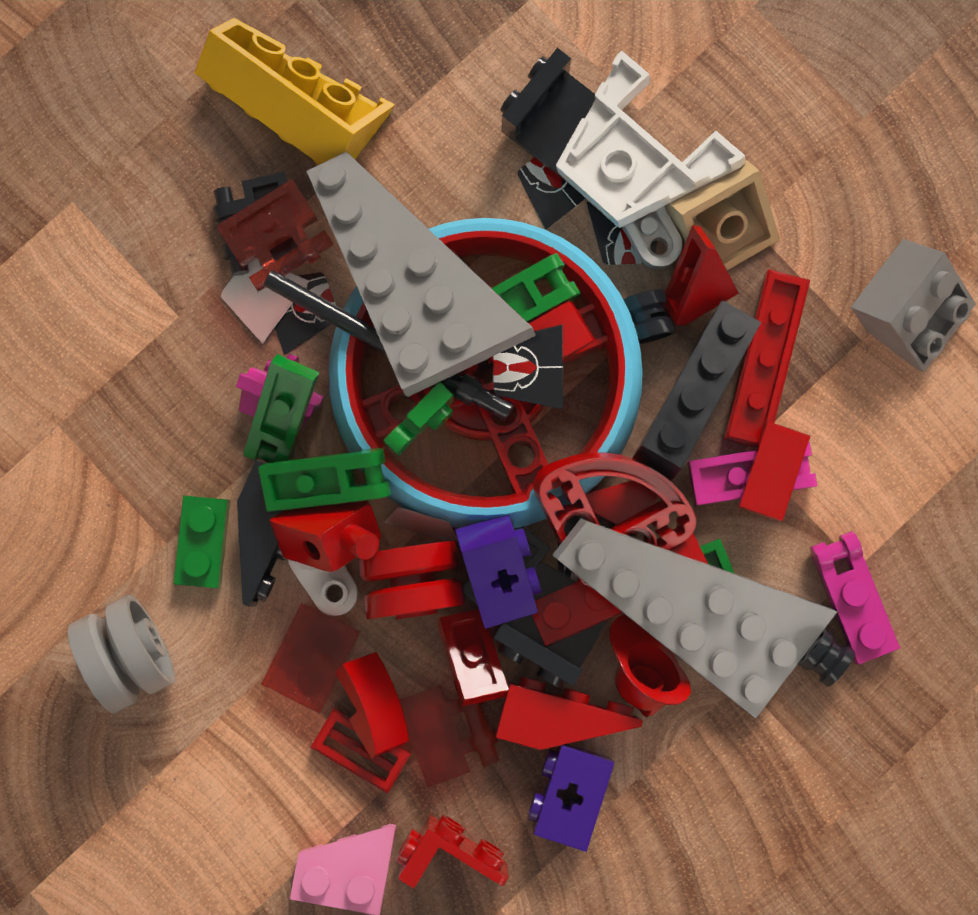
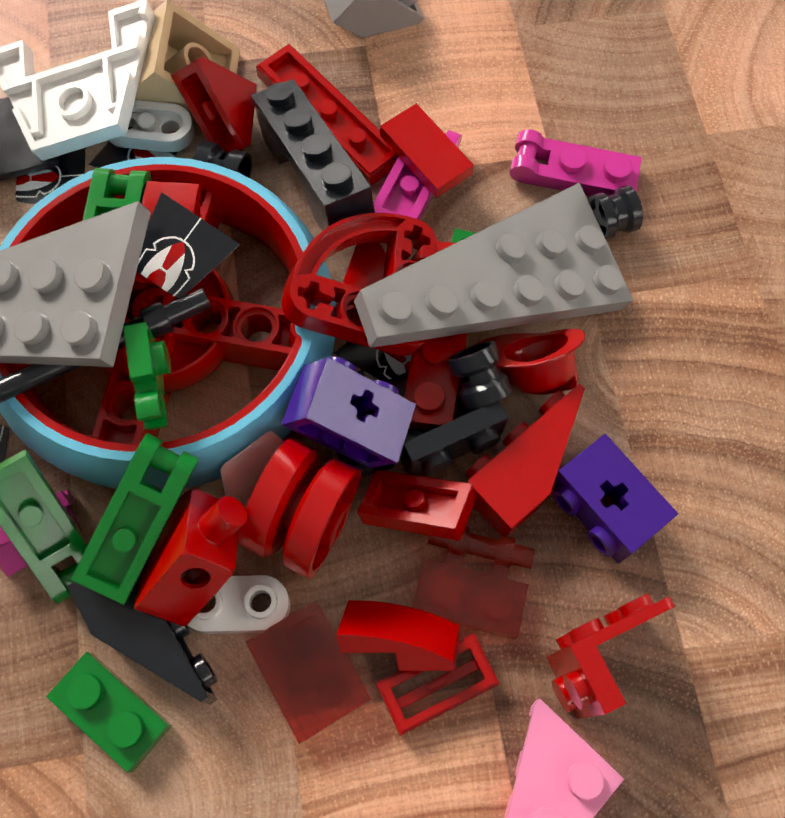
camera: 60 degrees left, 15 degrees down
none -> black wheel [446,341,513,409]

